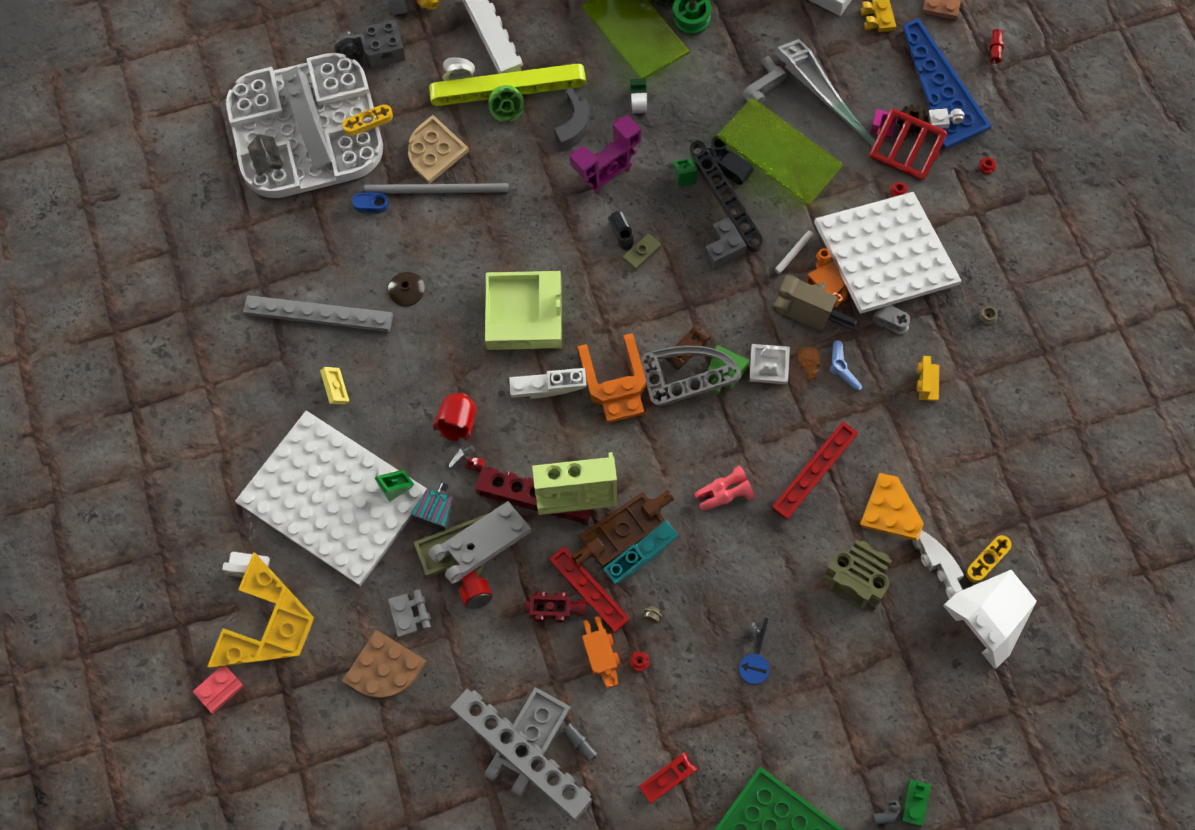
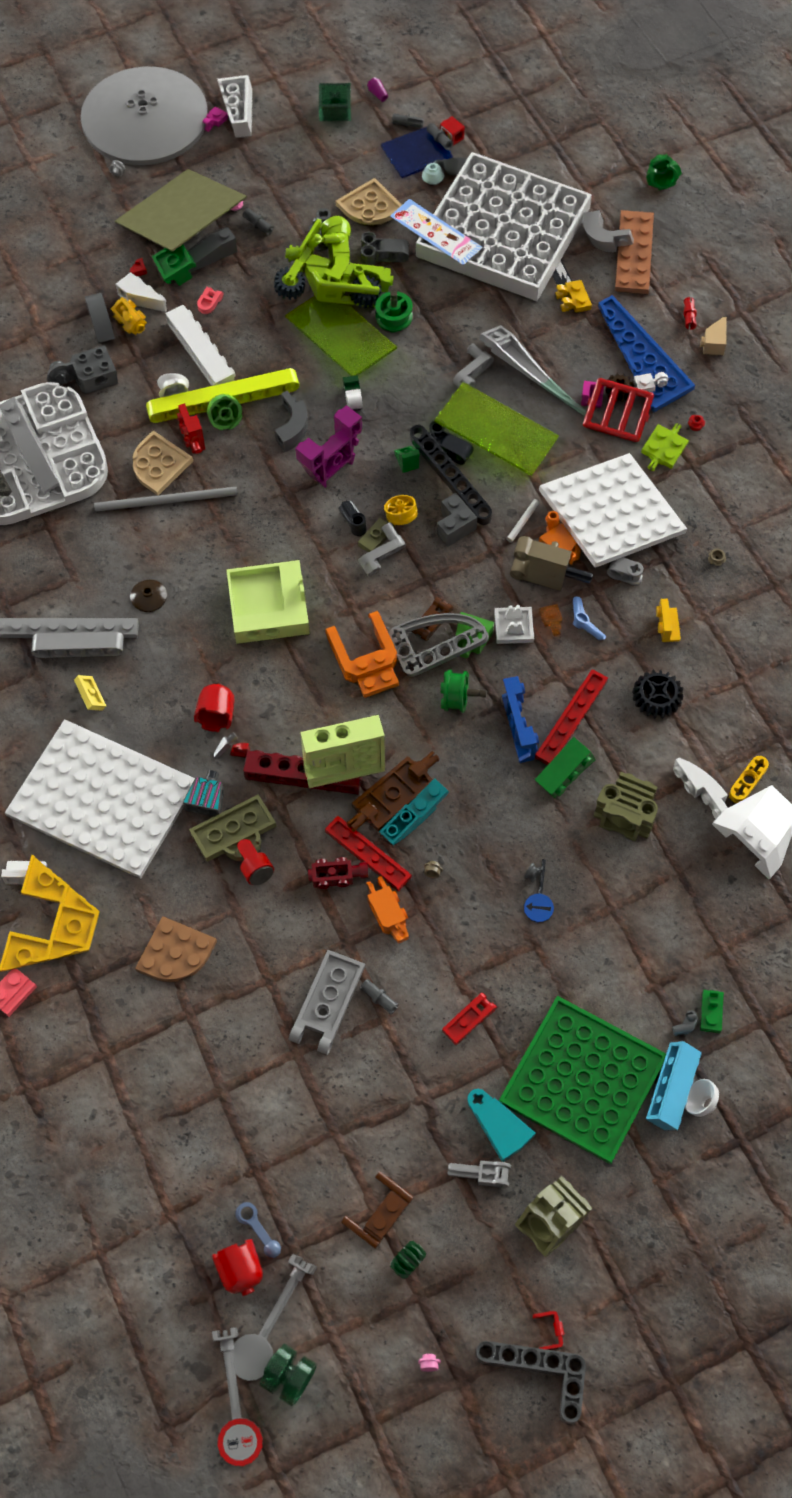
camera: 10 degrees left, 5 degrees down
yellow beam [342,105,393,136] -> none
blue piece [352,193,389,213] -> none
green slope [375,470,414,502] -> none
light grey plate [388,589,431,638] -> none
light grey hinge [428,501,531,584] -> none
light grey brick [450,689,592,822] -> none
white slope [509,368,586,399] -> none
red plate [629,652,649,672] -> none
coral piece [694,465,755,511] -> none
light orange plate [860,473,924,541] -> none
red plate [890,182,908,197] -> none
none -> light grey beam [32,631,124,658]
none -> red plate [177,403,206,454]
none -> light grey beam [358,522,406,576]
none -> yellow wheel [384,495,418,525]
none -> green wheel [440,670,487,713]
none -> blue piece [502,676,539,763]
none -> green wedge [535,737,596,799]
none -> black gear [632,669,684,719]
none -> lime plate [641,423,689,471]
none -> tan slope [700,317,726,355]

